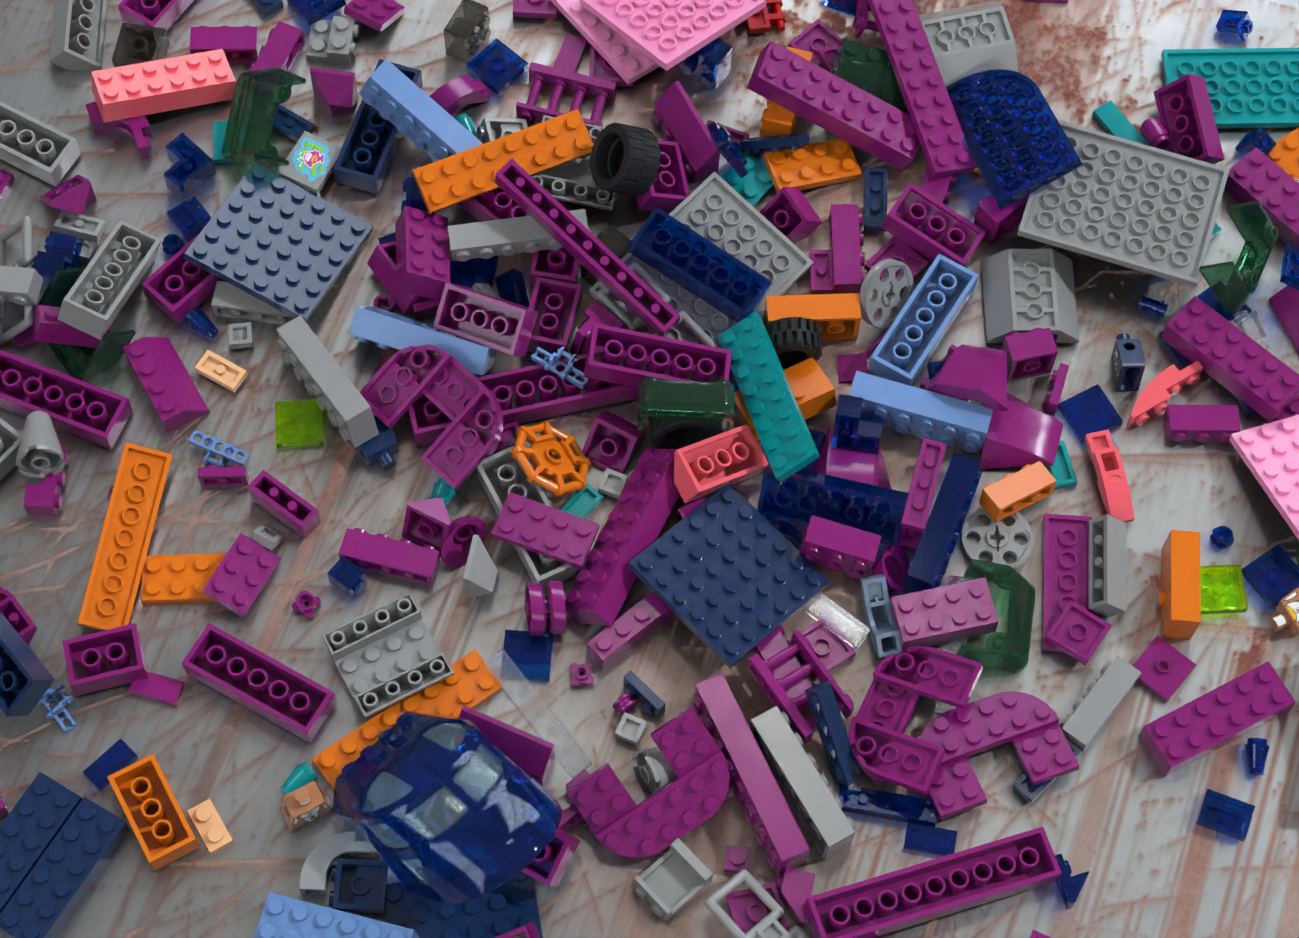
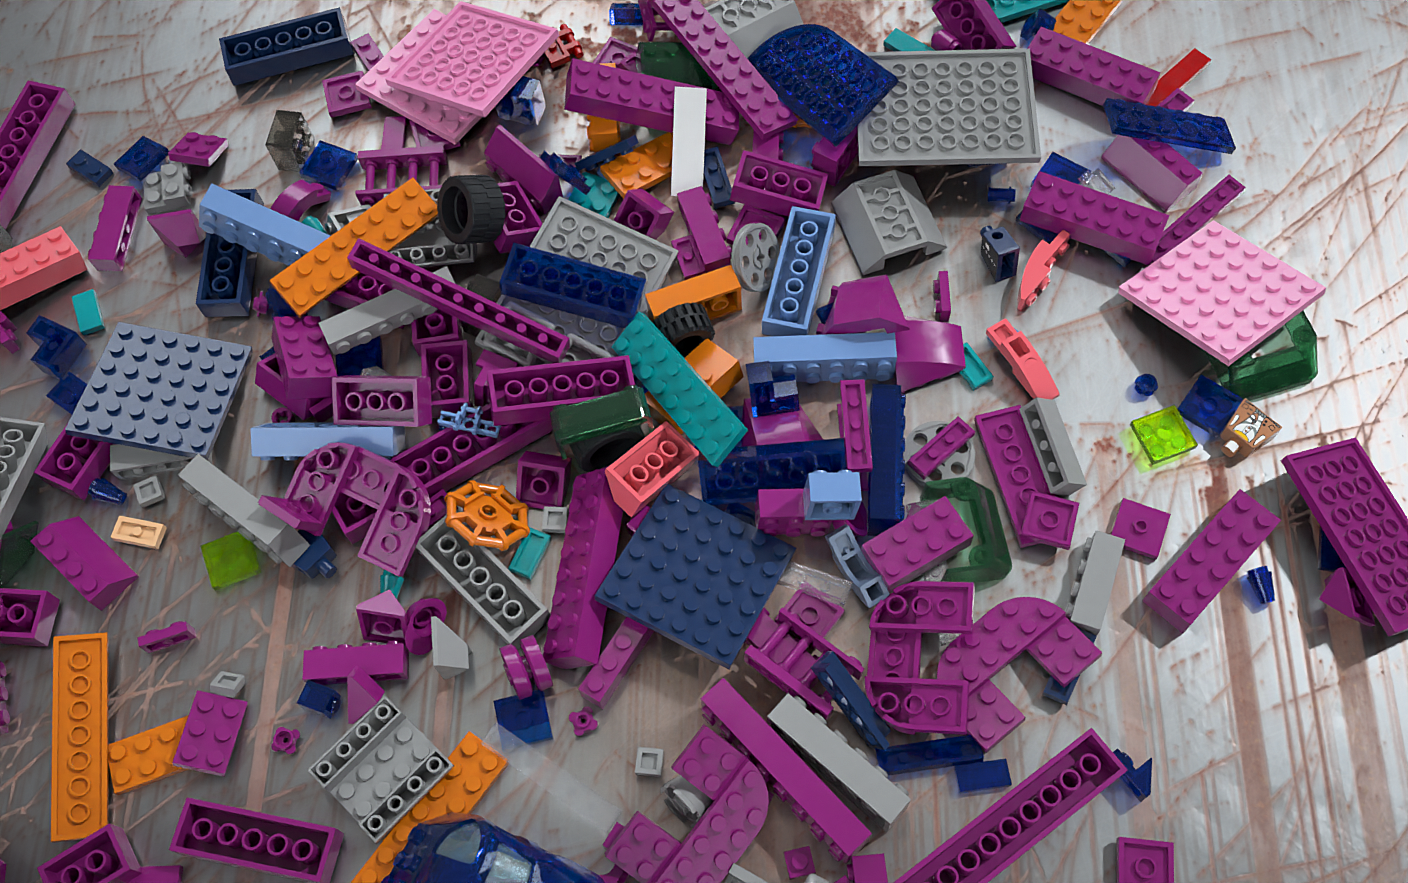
camera: 10 degrees left, 0 degrees up
clear blue plate [162,234,185,255] -> none
magenta brick [189,26,260,61] -> none
medium blue piece [189,430,250,467] -> none
clear green windscreen [222,67,306,168] -> none
magenta brick [248,470,321,539] -> none
dark blue plate [265,104,315,142] -> none
panel [278,131,342,198] -> none
magenta slope [452,705,555,786] -> none
magenta plate [491,492,599,570] -> none
clear blue slope [495,268,530,308] -> none
magenta bush [612,693,637,717] -> none
dark blue plate [623,670,666,718] -> none
magenta piece [837,325,891,383] -> none
brick [979,461,1057,523] -> none
magenta brick [1001,328,1058,382] -> none
clear blue tile [1058,384,1123,444] -> none
orange brick [1158,530,1201,639] -> none
magenta brick [1163,404,1241,443] -> none
clear blue plate [1195,789,1255,841] -> none
clear green windscreen [1199,201,1278,314] -> none
none -> magenta plate [253,291,270,317]
none -> magenta plate [257,495,323,531]
none -> magenta slope [347,666,385,724]
none -> white sticker [671,86,707,196]
none -> medium blue brick [803,470,862,520]
none -> magenta tile [907,416,975,480]

